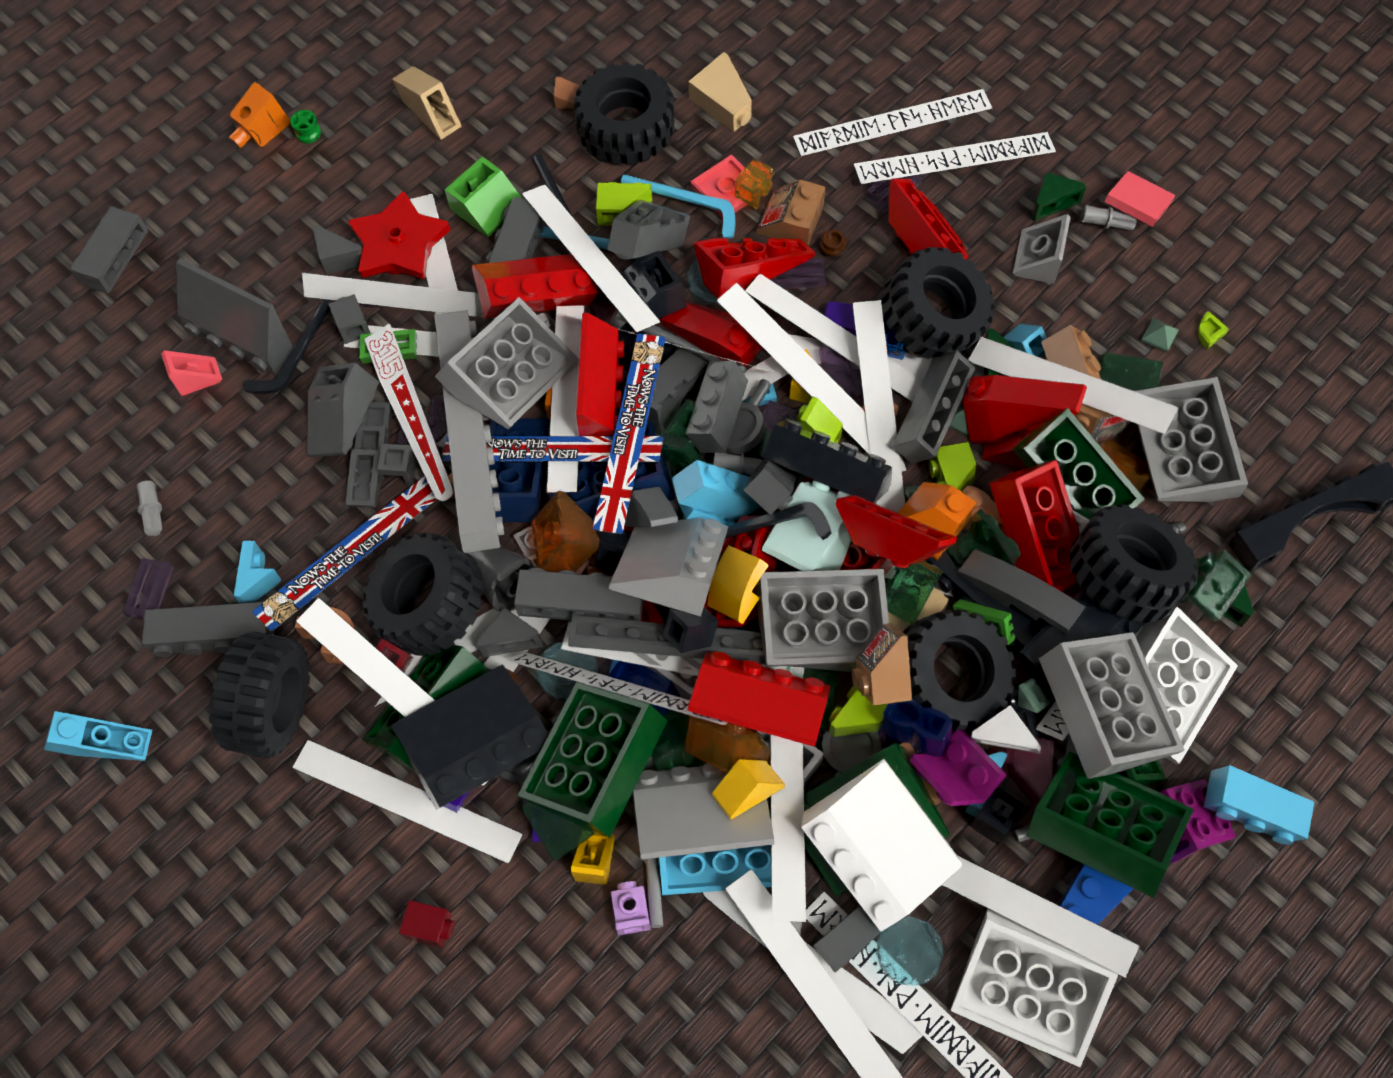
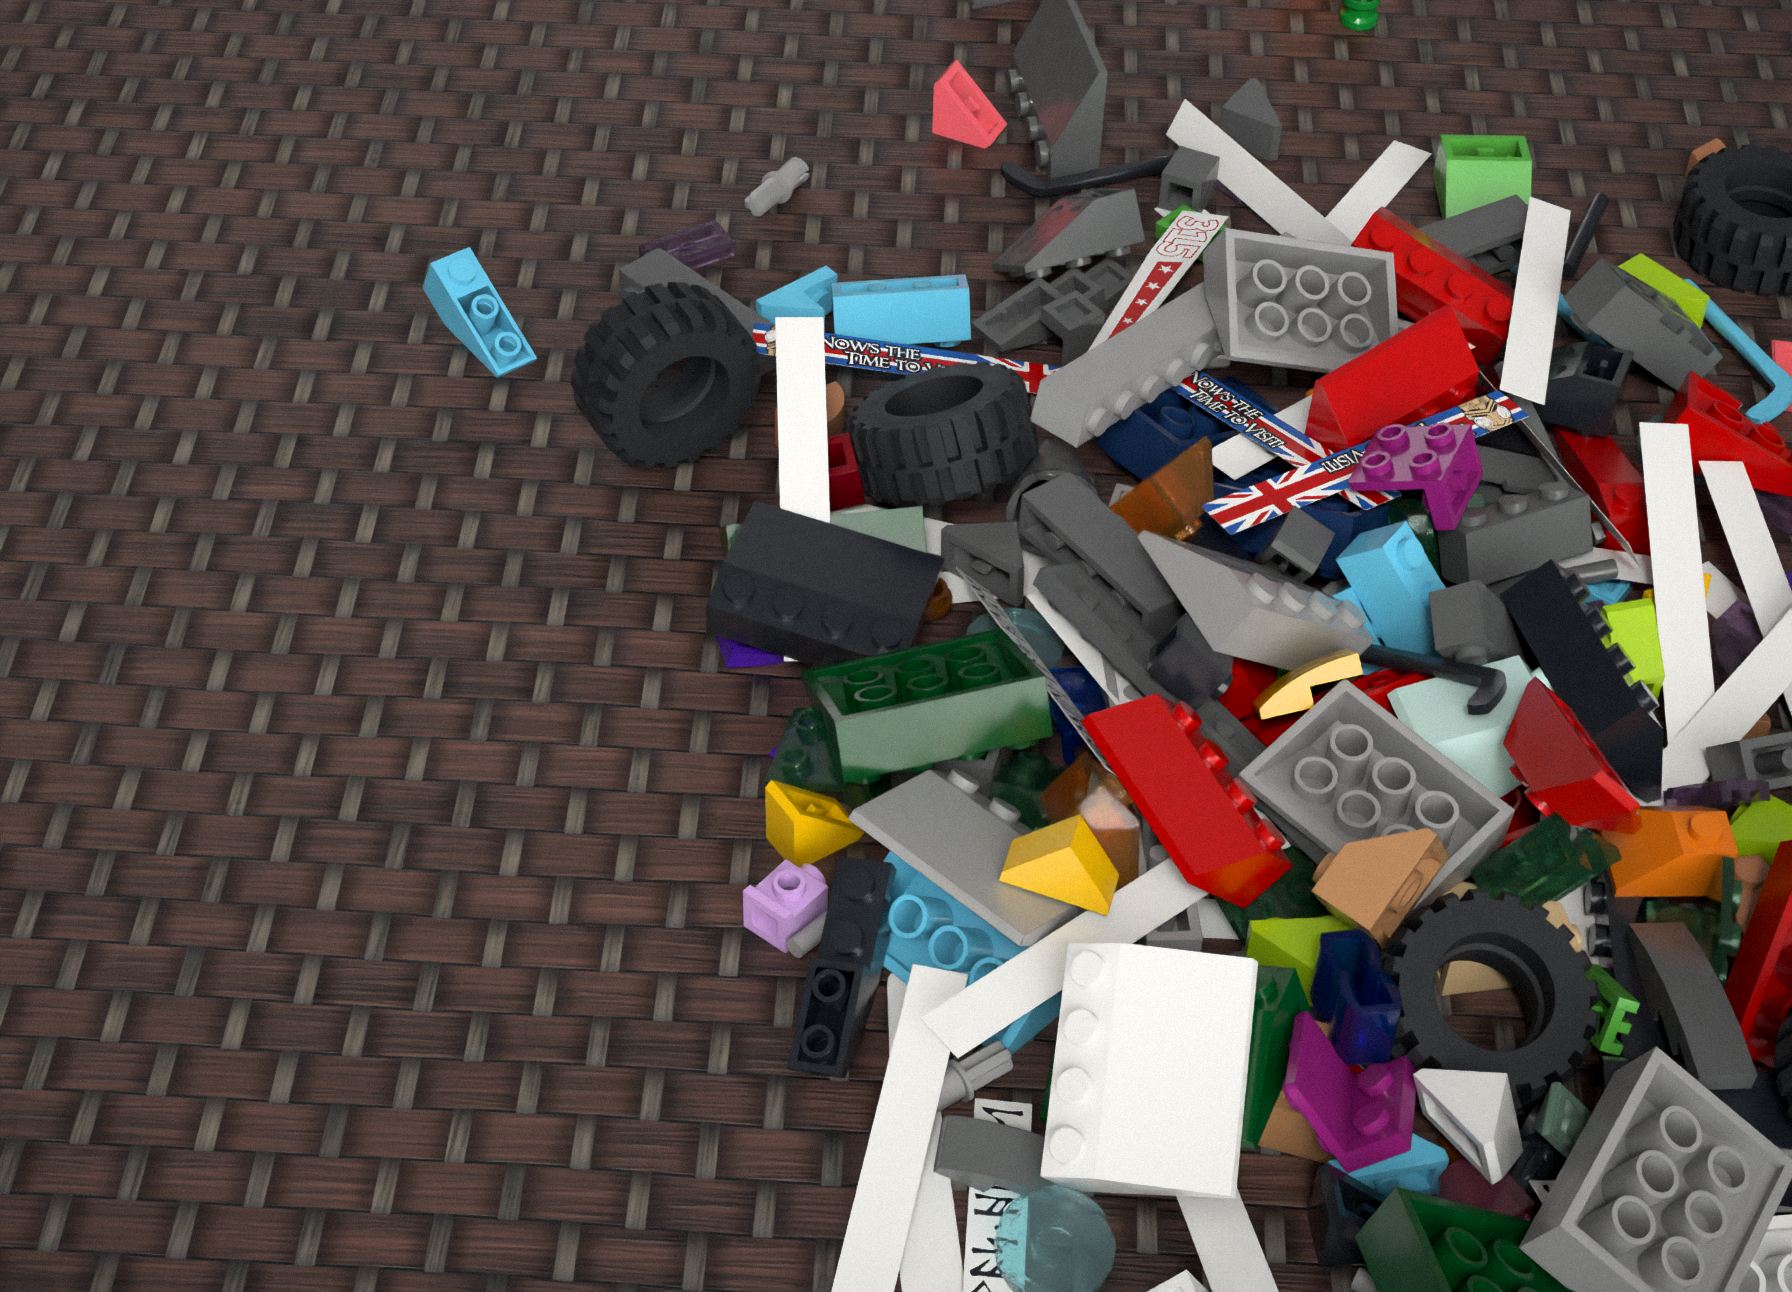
camera: 45 degrees right, 20 degrees down
white sticker [293,740,522,863] -> none
red plate [348,192,451,279] -> none
tan slope [392,66,462,140] -> none
dark red brick [399,900,455,948] -> none
none -> black slope [787,856,897,1079]
none -> medium azure brick [831,274,971,347]
none -> magenta bracket [1348,422,1484,530]
none -> clear purple tile [1663,780,1770,809]

